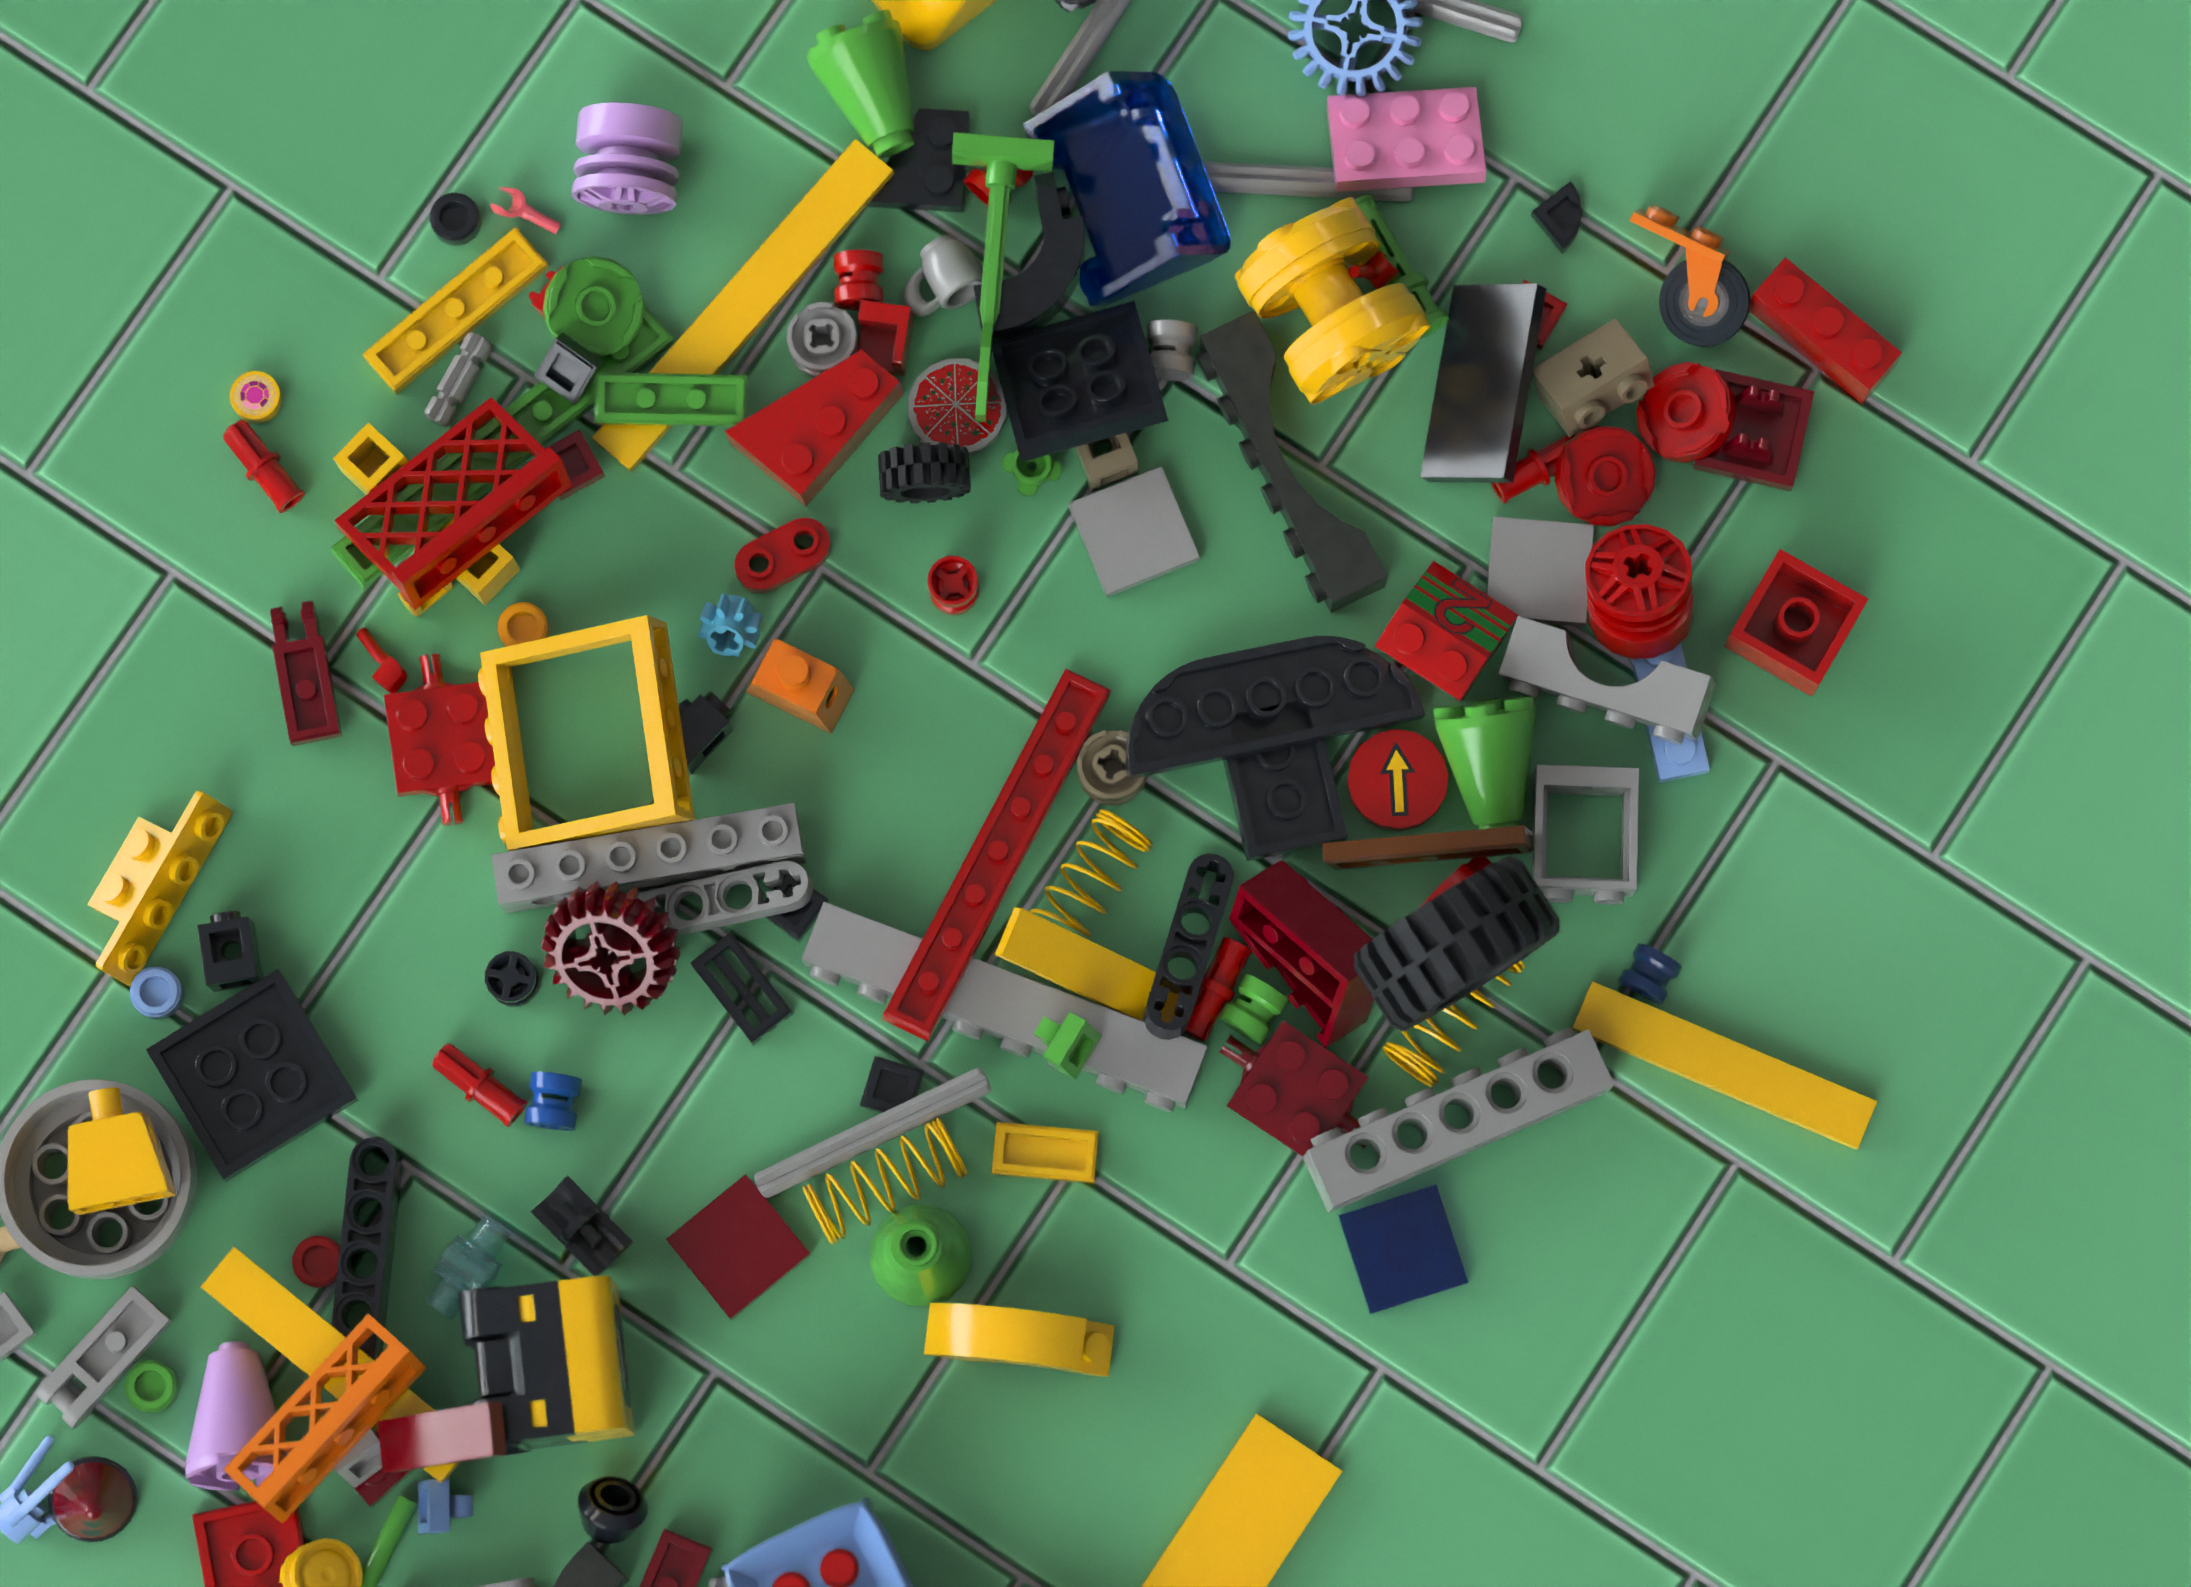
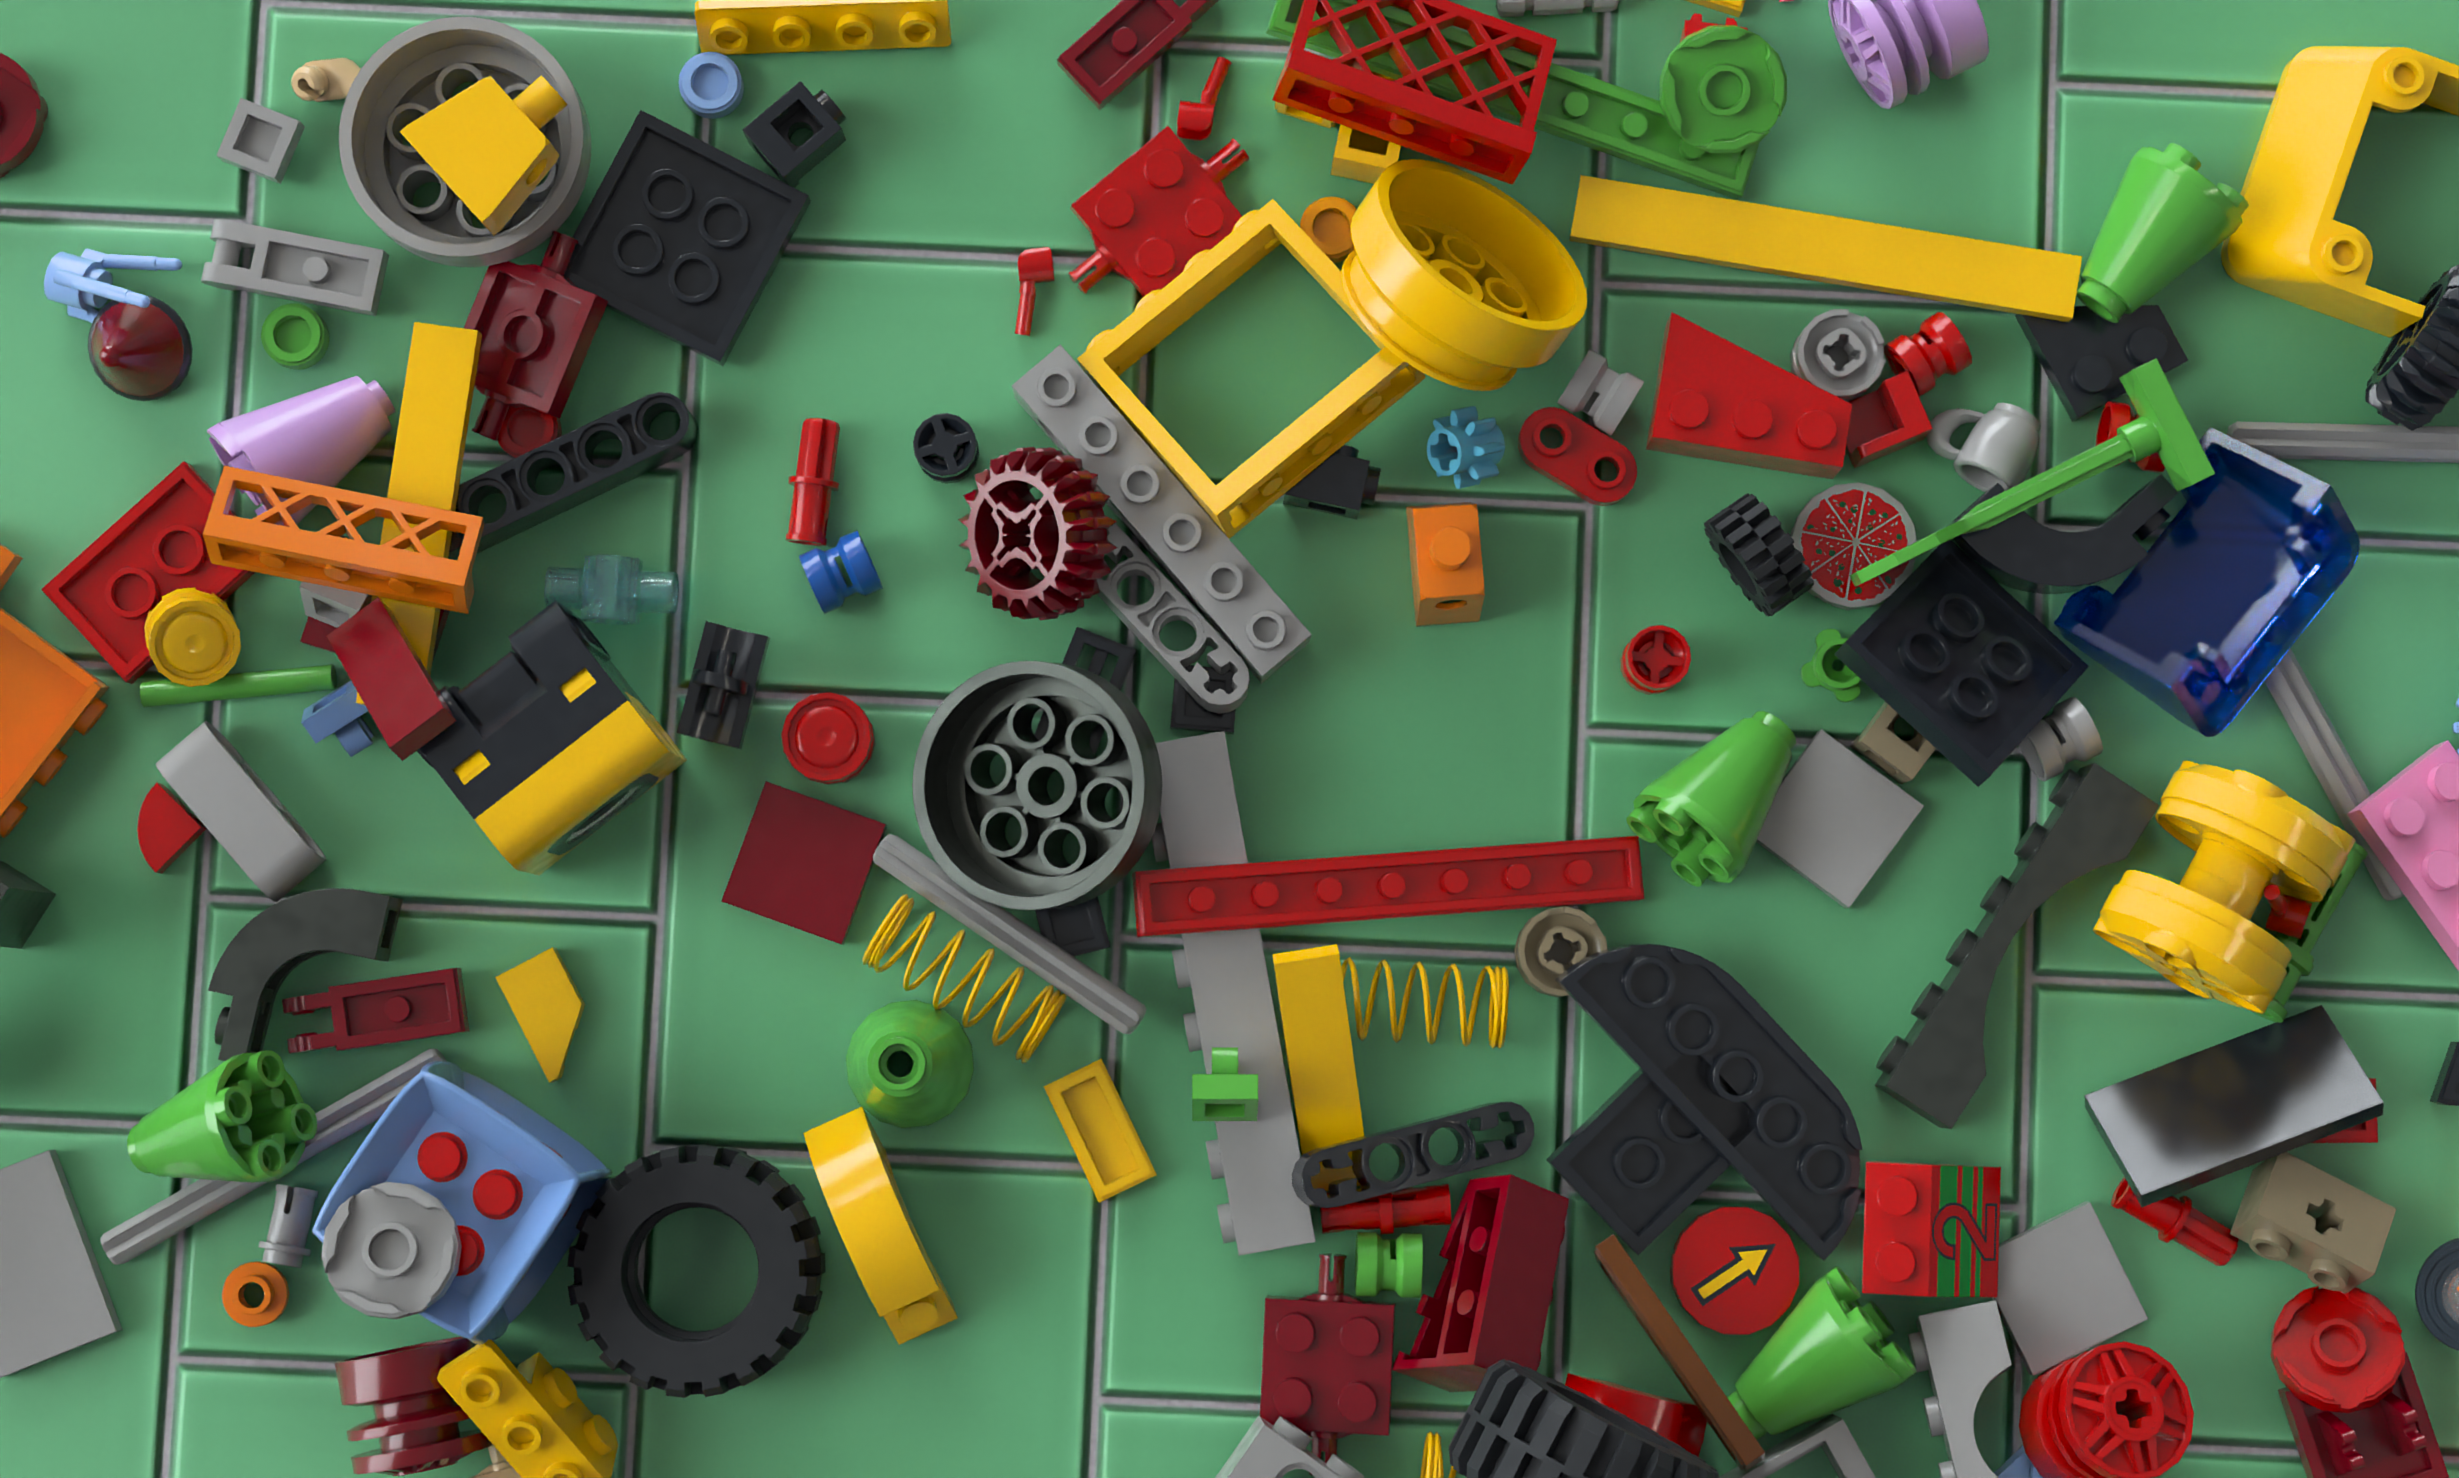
camera: 50 degrees right, 5 degrees up
tile [535,333,604,405] -> none
dark red tile [545,429,605,501] -> none
black cone [578,1476,648,1544] -> none
bright green tile [595,372,747,427] -> none
red tile [1554,426,1656,526] -> none
none -> dark red plate [464,231,608,441]
none -> yellow tile [495,947,585,1083]
none -> black tyre [567,1144,825,1398]
none -> red wheel [781,692,875,785]
none -> pearl dark grey wheel [912,661,1163,910]
none -> red hand [1014,247,1055,336]
none -> yellow wheel [1341,159,1587,391]
none -> light grey wheel [1557,349,1644,436]
none -> bright green cone [1626,711,1796,887]

